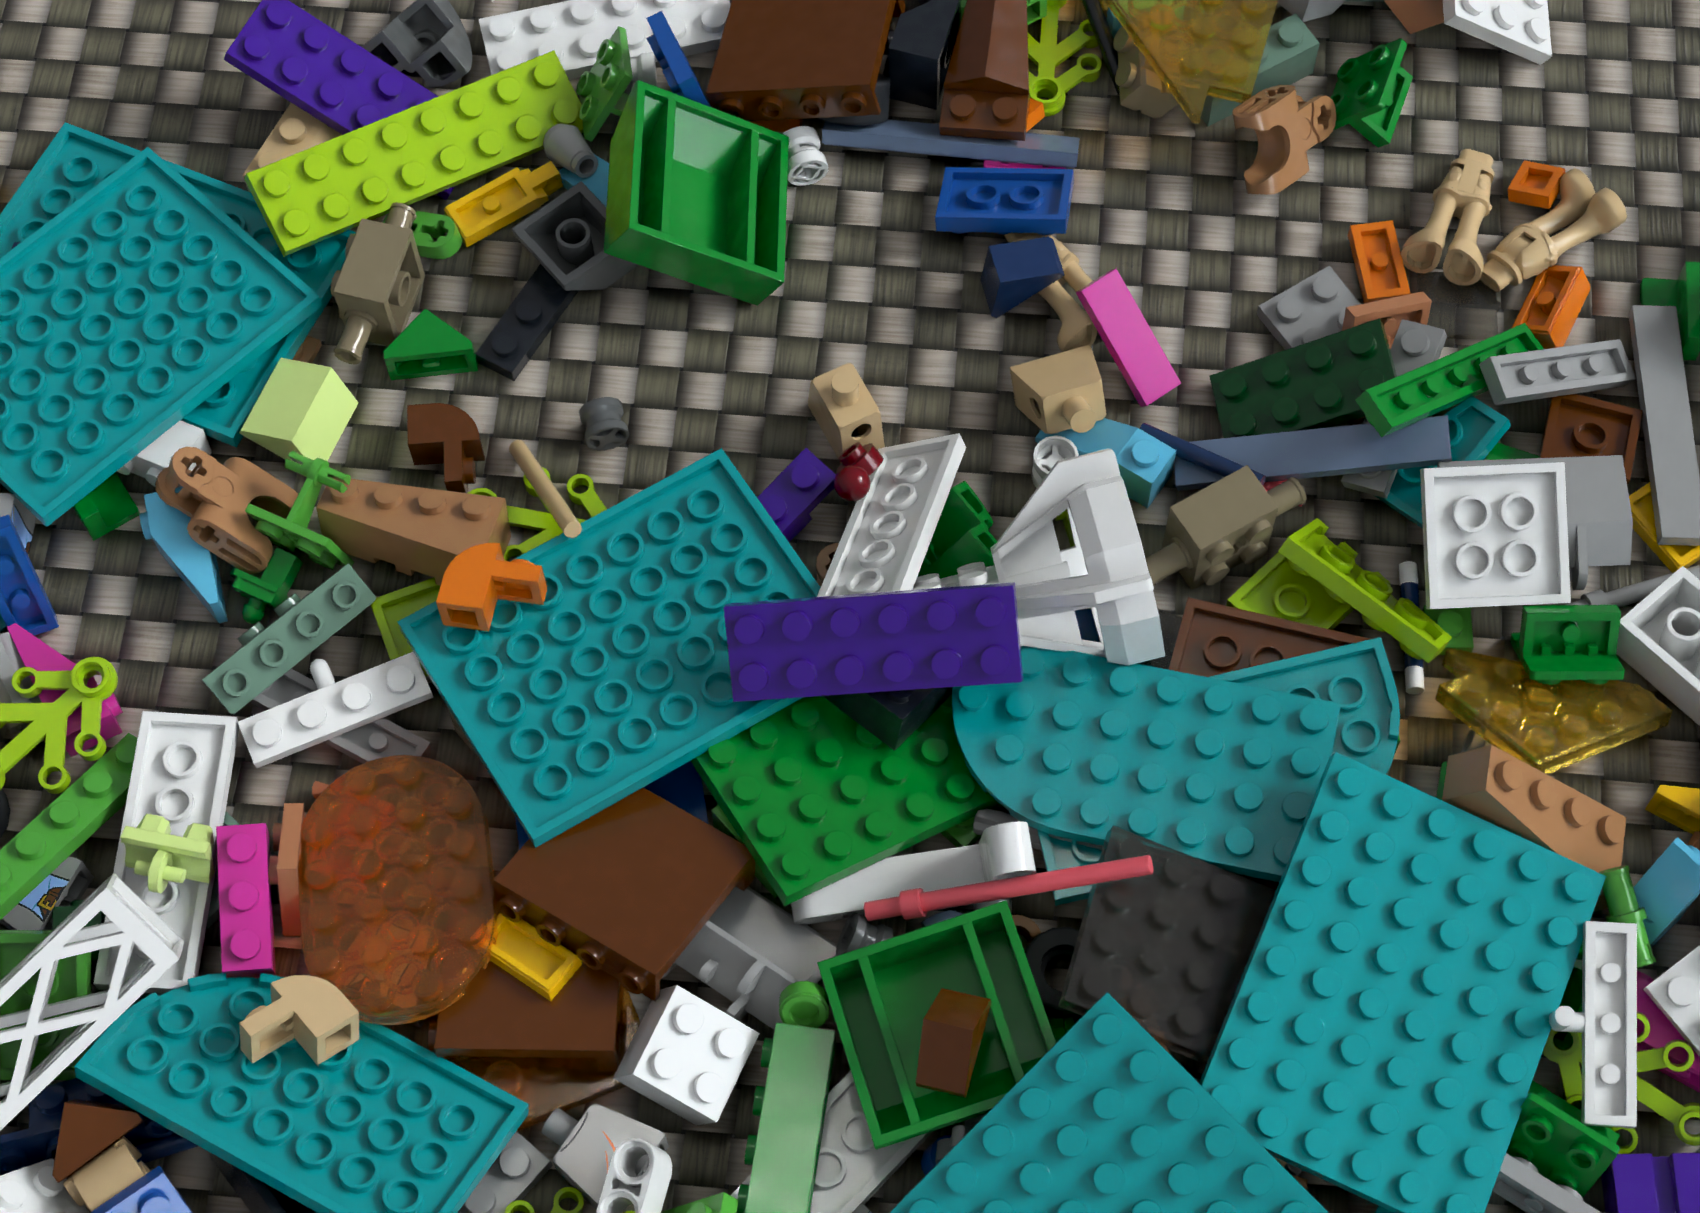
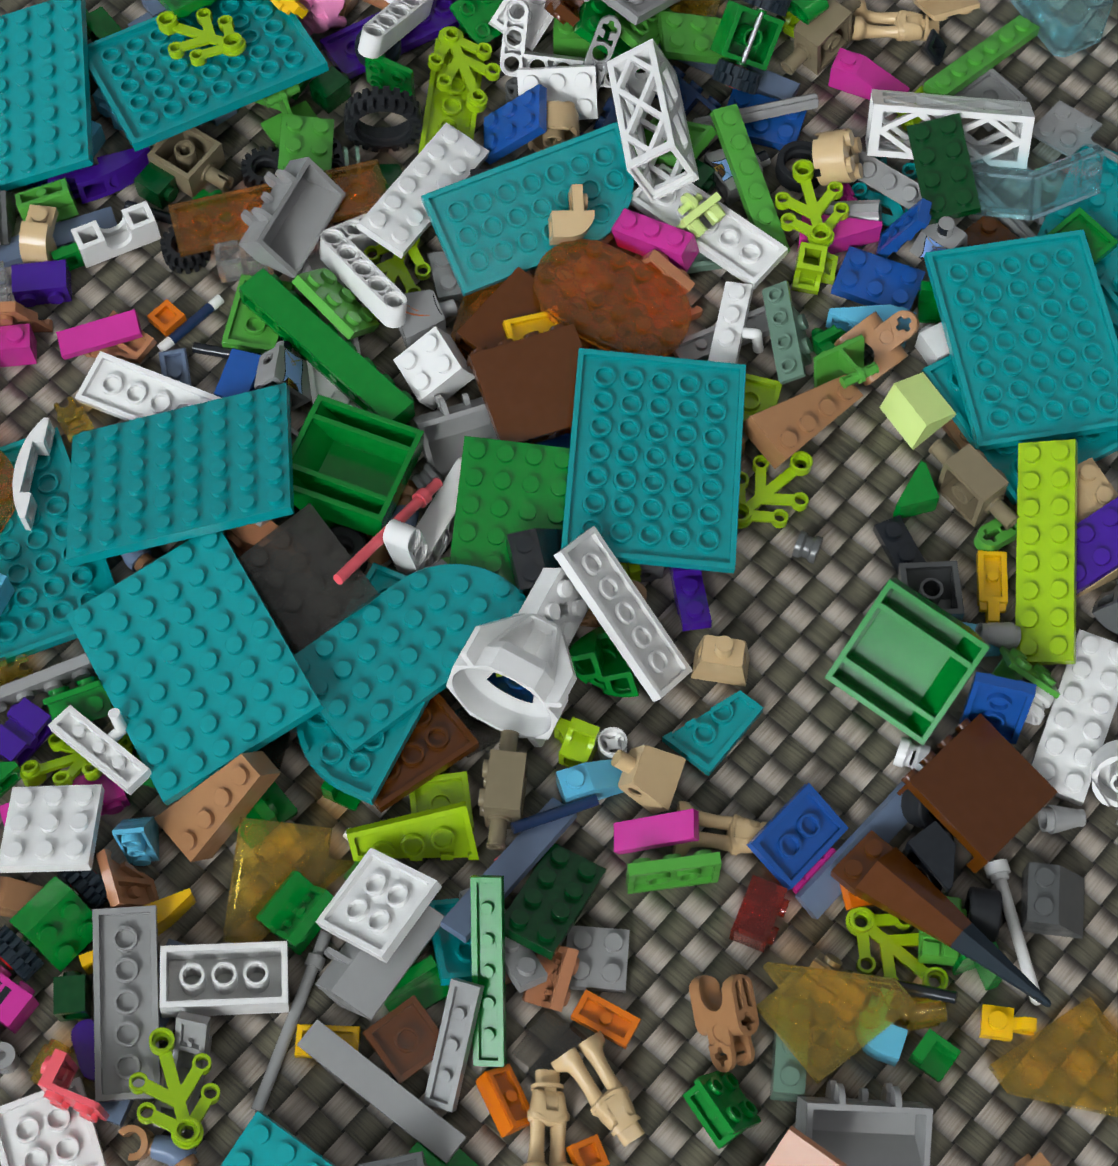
camera: 125 degrees right, 0 degrees up
reddish brown slope [52,1099,148,1183] -> none
reddish brown brick [407,403,485,493] -> none
orange brick [436,543,547,632] -> none
tan bar [509,440,582,538] -> none
dark purple plate [724,582,1023,702] -> none
bright green tile [779,981,829,1028] -> none
dark red plate [834,442,884,502] -> none
reddish brown slope [916,988,991,1098] -> none
dark blue slope [980,237,1065,318] -> none
bright green pin [1599,865,1656,968] -> none
none -> bright green plate [626,850,722,894]
none -> teal wing [662,690,764,776]
none -> clear red brick [729,875,790,953]
none -> lime brick [791,242,838,295]
none -> blue plate [831,246,926,311]

